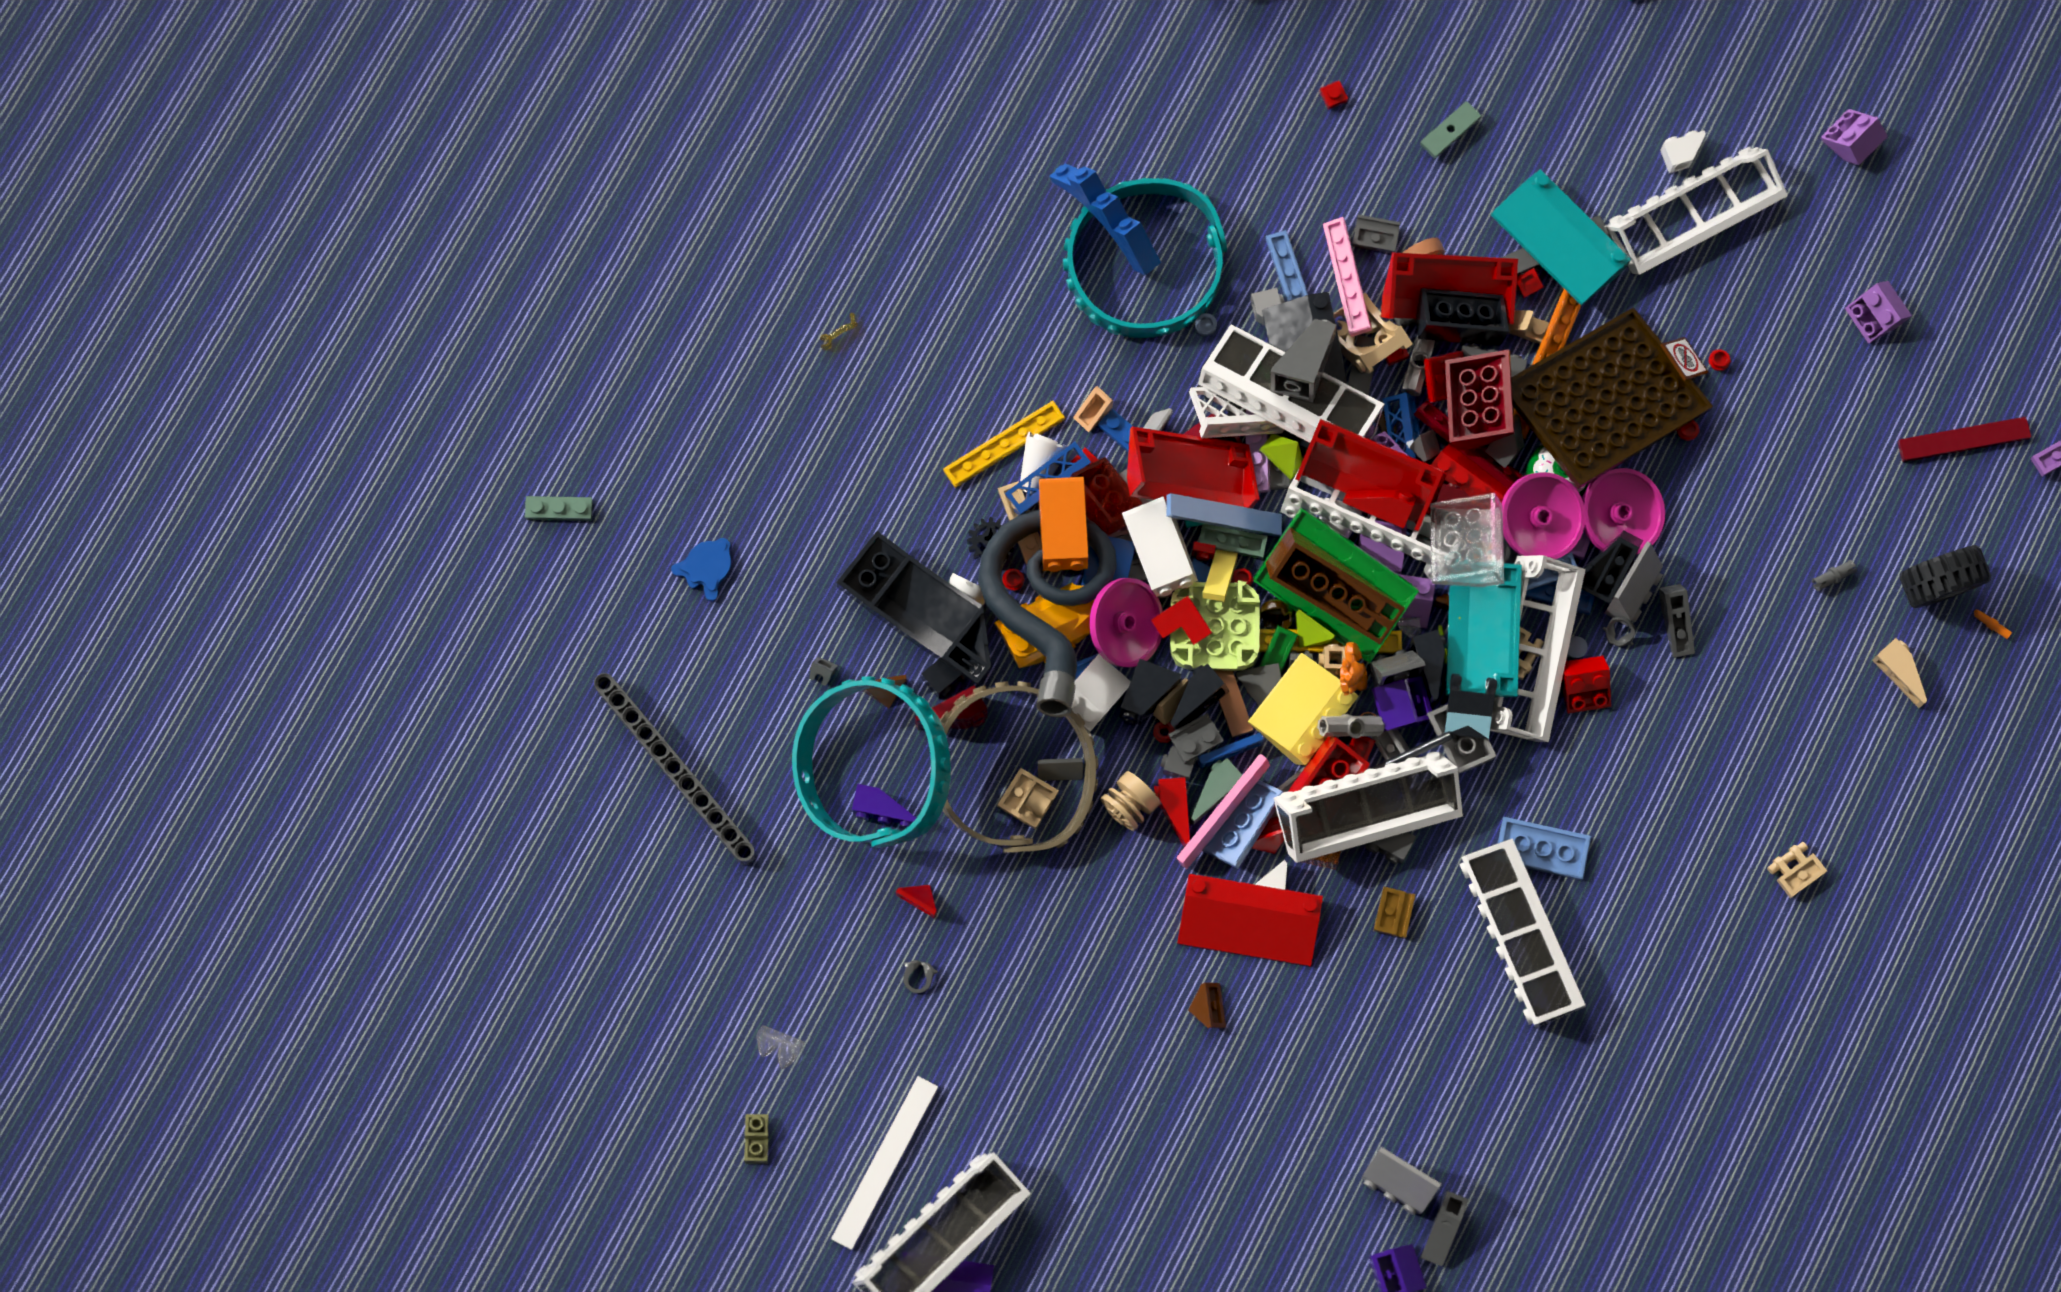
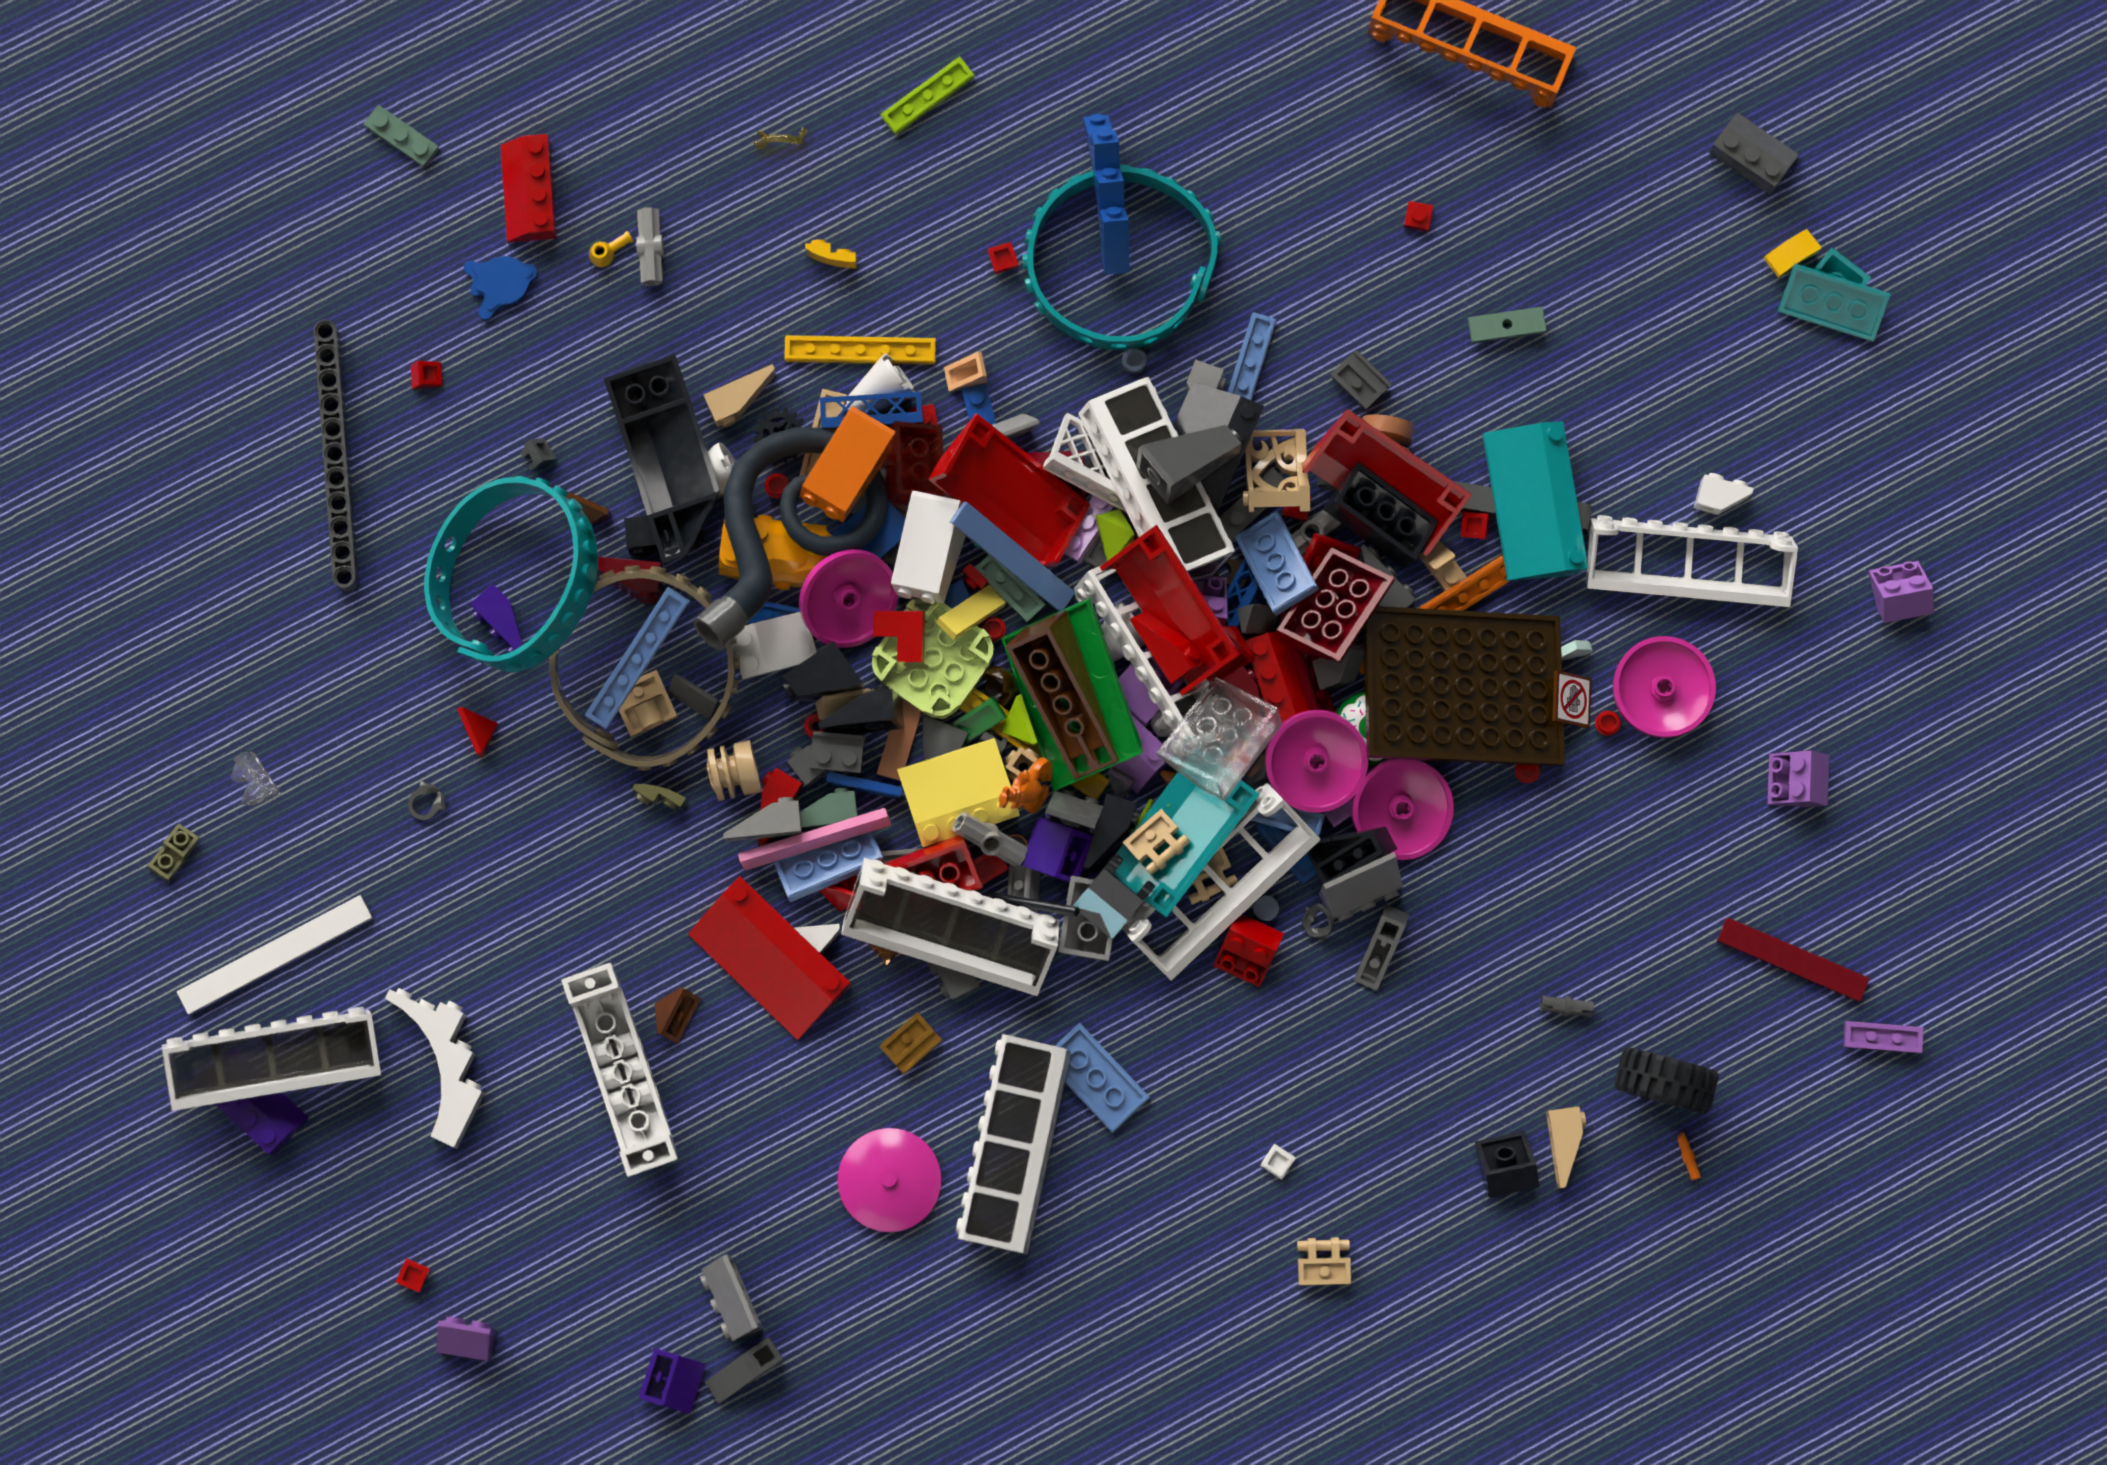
camera: 35 degrees right, 5 degrees up
bright pink tile [1323,217,1372,337] -> none
none -> white arch [385,988,485,1149]
none -> red slope [411,361,442,389]
none -> red slope [500,134,557,243]
none -> white slope [561,962,678,1177]
none -> medium blue tile [585,587,690,729]
none -> yellow bar [589,231,634,267]
none -> olive slope [632,784,688,810]
none -> light grey piece [636,207,664,286]
none -> tan slope [704,364,776,427]
none -> light grey slope [723,797,802,842]
none -> yellow slope [805,240,857,268]
none -> dark pink dish [838,1128,941,1232]
none -> lime tile [880,57,975,136]
none -> red plate [987,242,1019,274]
none -> tan plate [1123,809,1190,876]
none -> white tile [1151,711,1173,737]
none -> medium blue tile [1235,511,1319,616]
none -> white tile [1260,1144,1296,1180]
none -> black slope [1474,1131,1539,1198]
none -> light aqua tile [1561,640,1592,660]
none -> dark pink dish [1613,636,1716,738]

